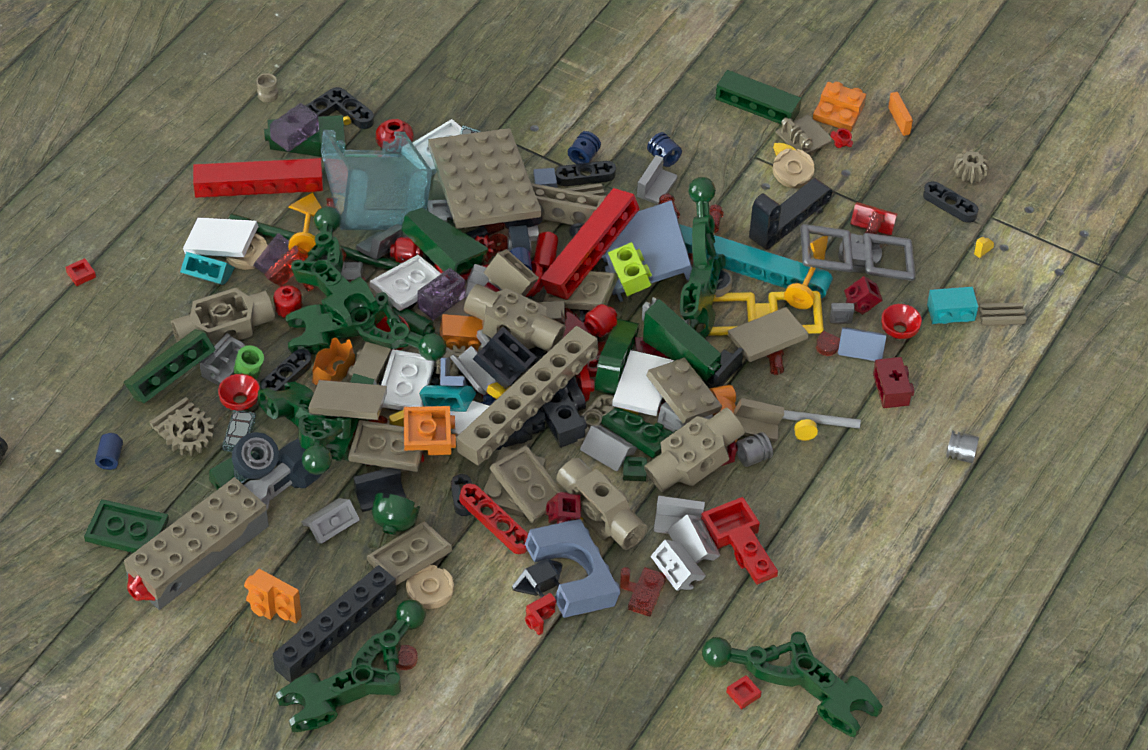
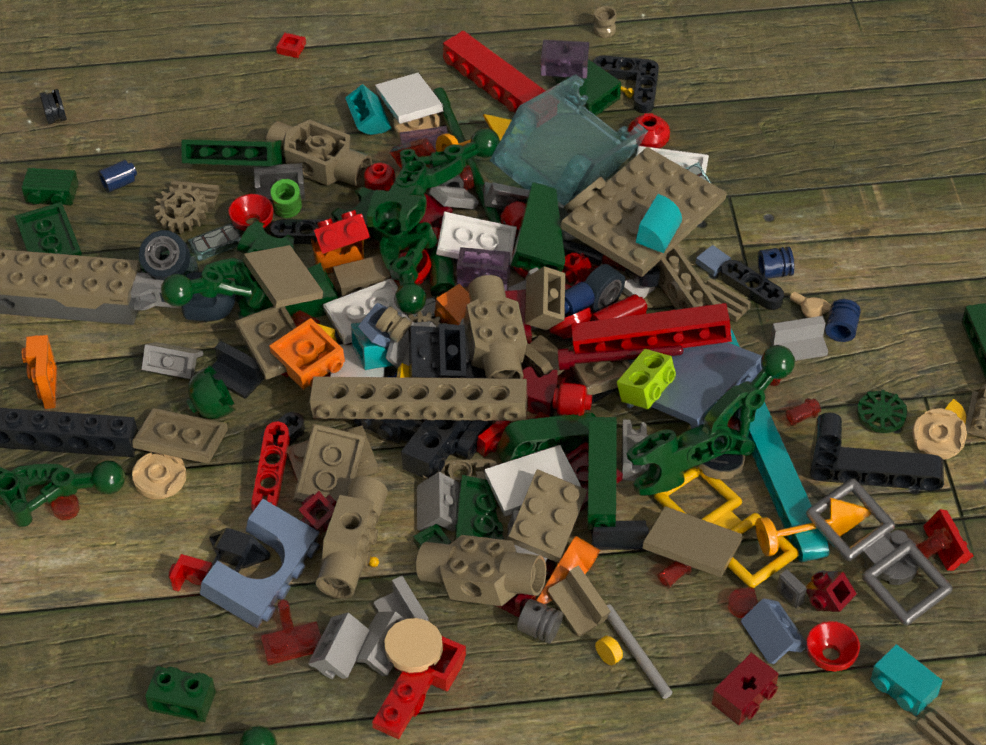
camera: 55 degrees right, 0 degrees up
none -> dark green brick [22,168,79,206]
none -> dark green brick [145,666,216,722]
none -> red brick [314,210,370,254]
none -> dark tan wheel [375,306,412,343]
none -> tan tile [385,618,443,673]
none -> dark red piece [557,345,684,370]
none -> dark tan tile [563,176,606,214]
none -> teal brick [636,194,682,253]
none -> tan rock [790,291,831,318]
none -> dark green wheel [857,390,907,433]

